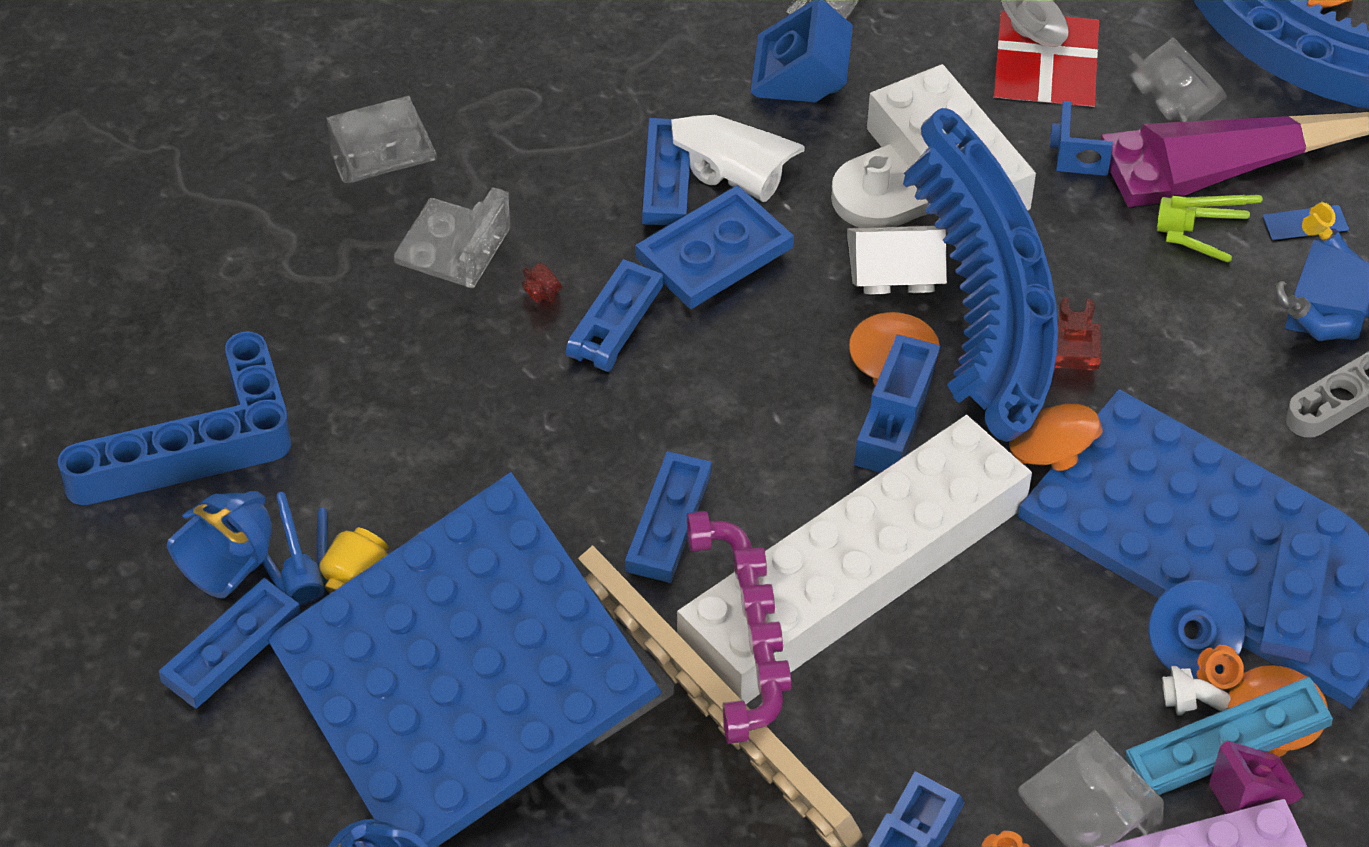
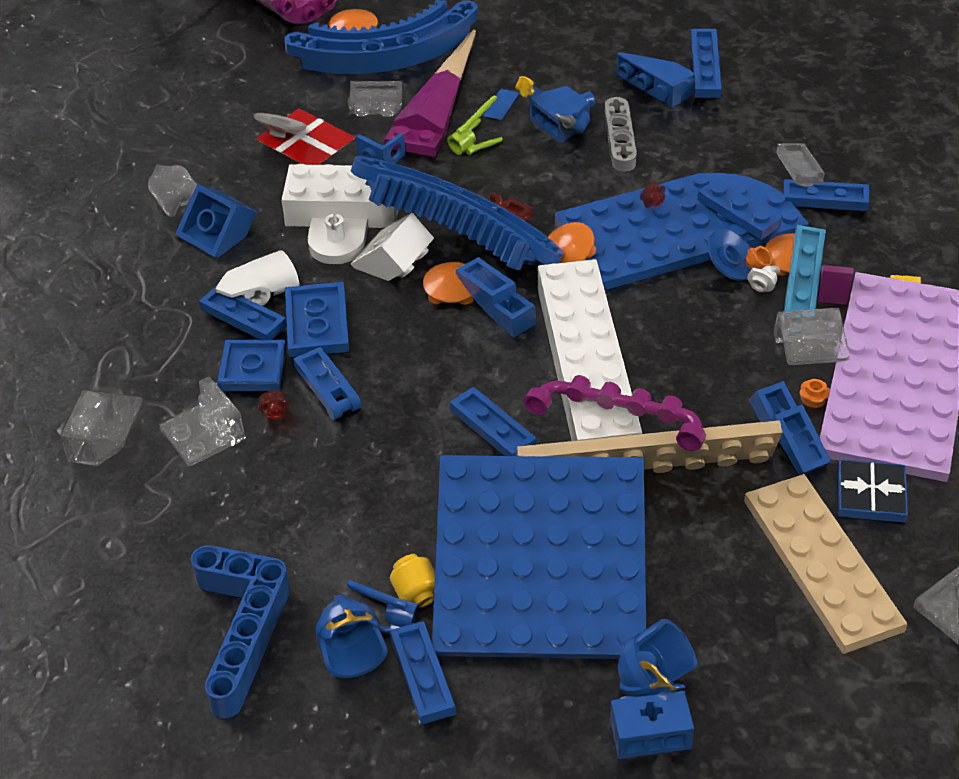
camera: 55 degrees left, 5 degrees down
none -> blue plate [217,340,286,391]
none -> clear red plate [640,182,666,208]

